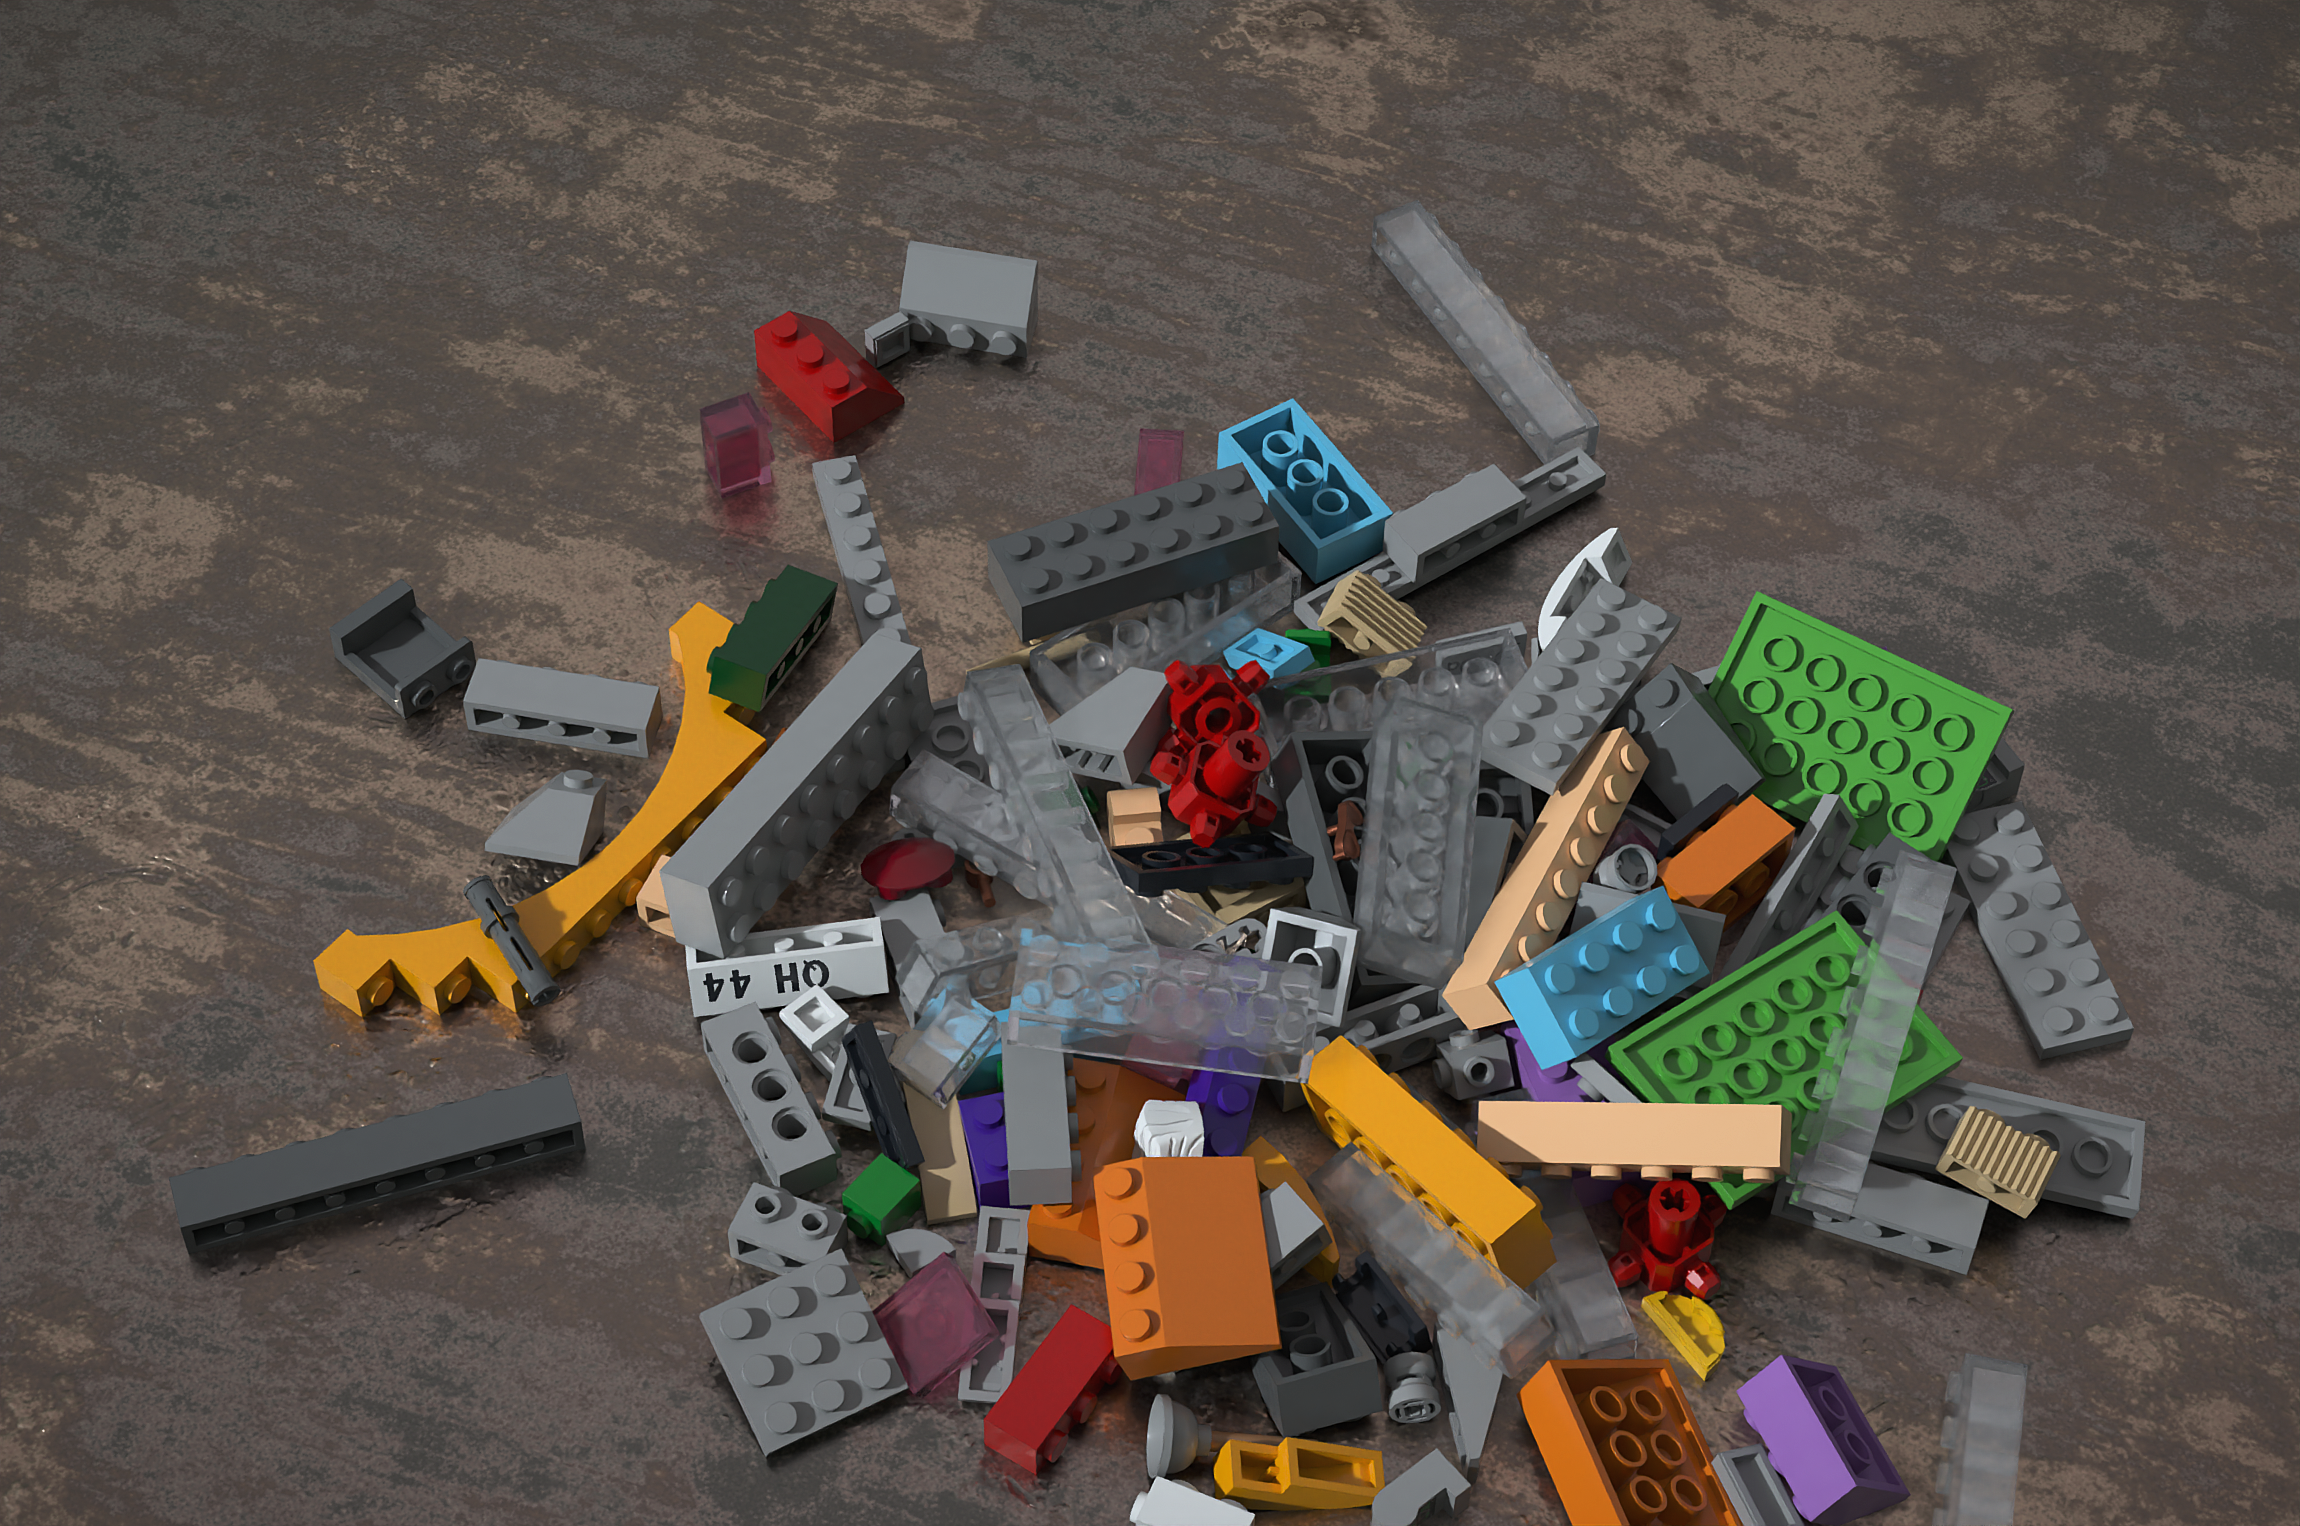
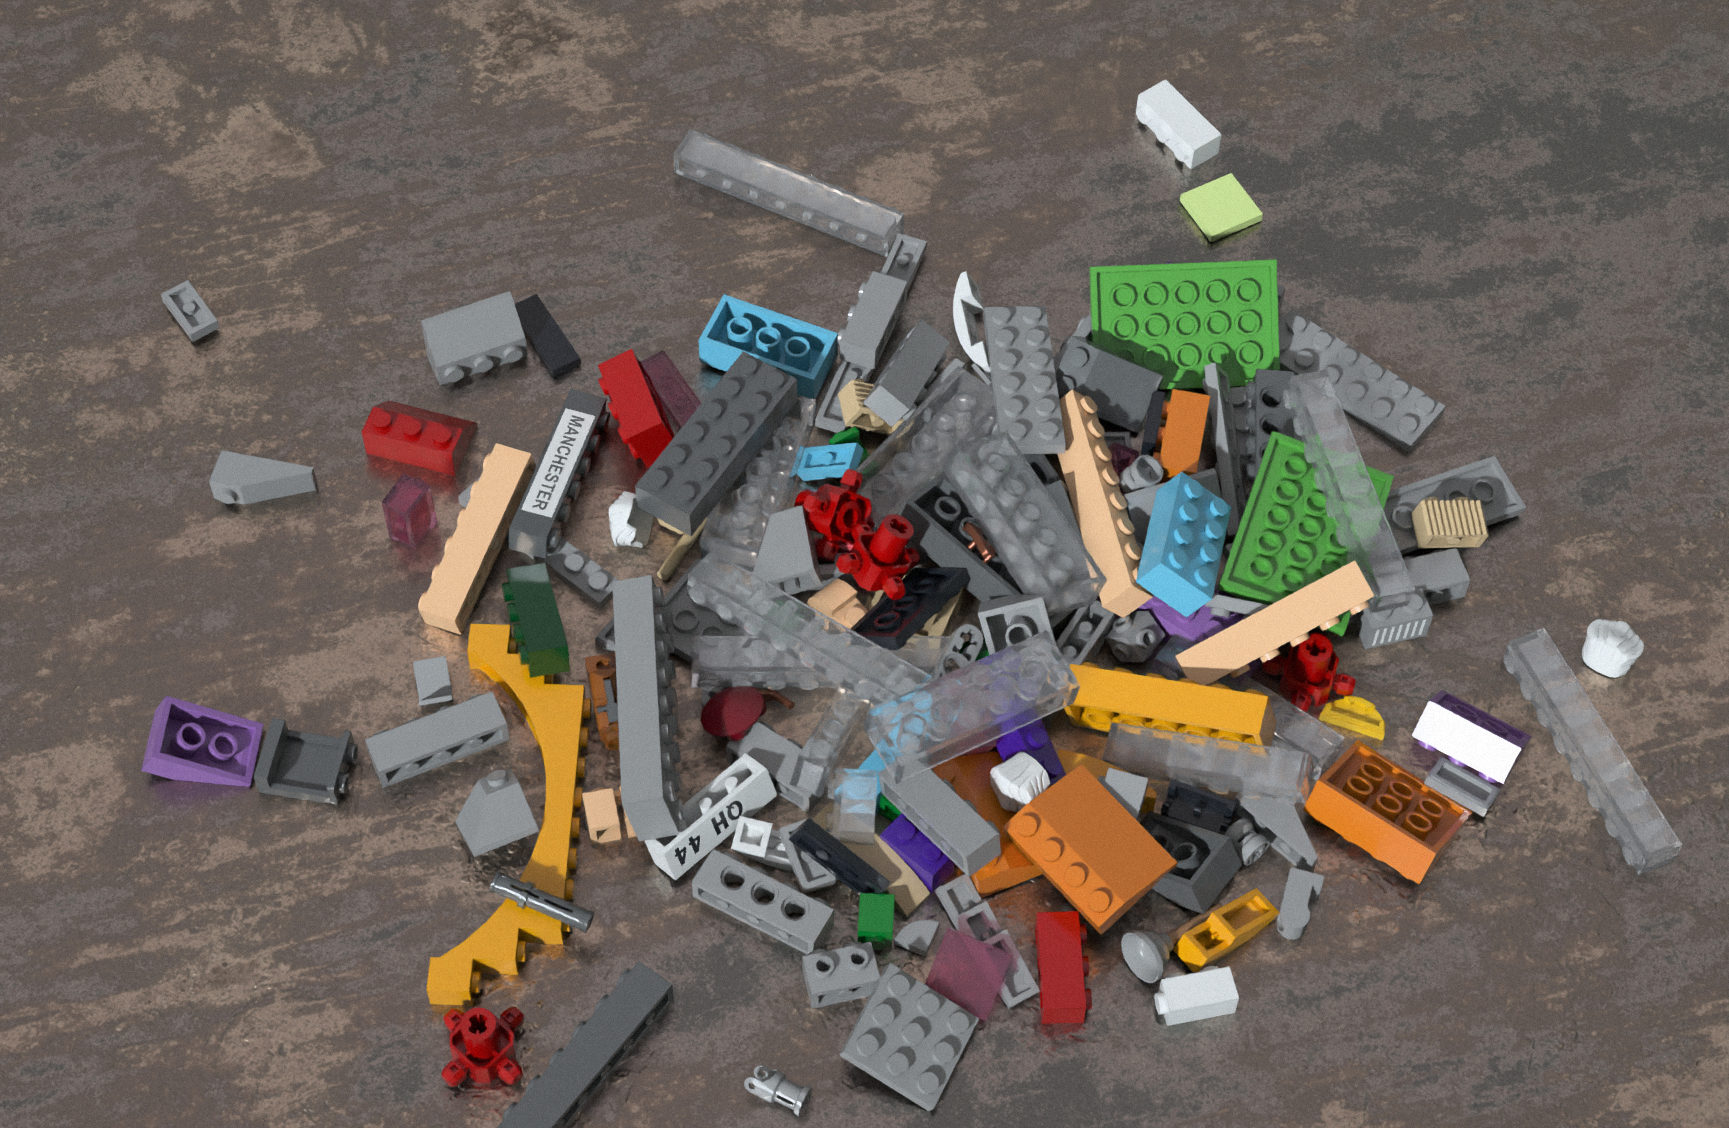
camera: 35 degrees left, 5 degrees up
light grey tile [865,311,910,368] -> none
none -> medium lavender slope [141,696,264,787]
none -> light grey plate [161,280,220,342]
none -> light grey slope [209,450,318,505]
none -> light grey bracket [413,656,453,706]
none -> light nougat brick [418,443,536,635]
none -> red piece [441,1006,525,1087]
none -> dark grey brick [509,389,610,559]
none -> black tile [515,294,581,377]
none -> red brick [598,349,675,468]
none -> white hair [609,491,653,548]
none -> light grey piece [744,1065,813,1117]
none -> light grey brick [863,319,950,427]
none -> white brick [1136,79,1222,169]
none -> yellowish green tile [1180,173,1263,242]
none -> light grey brick [1354,588,1433,650]
none -> white hair [1582,619,1644,678]

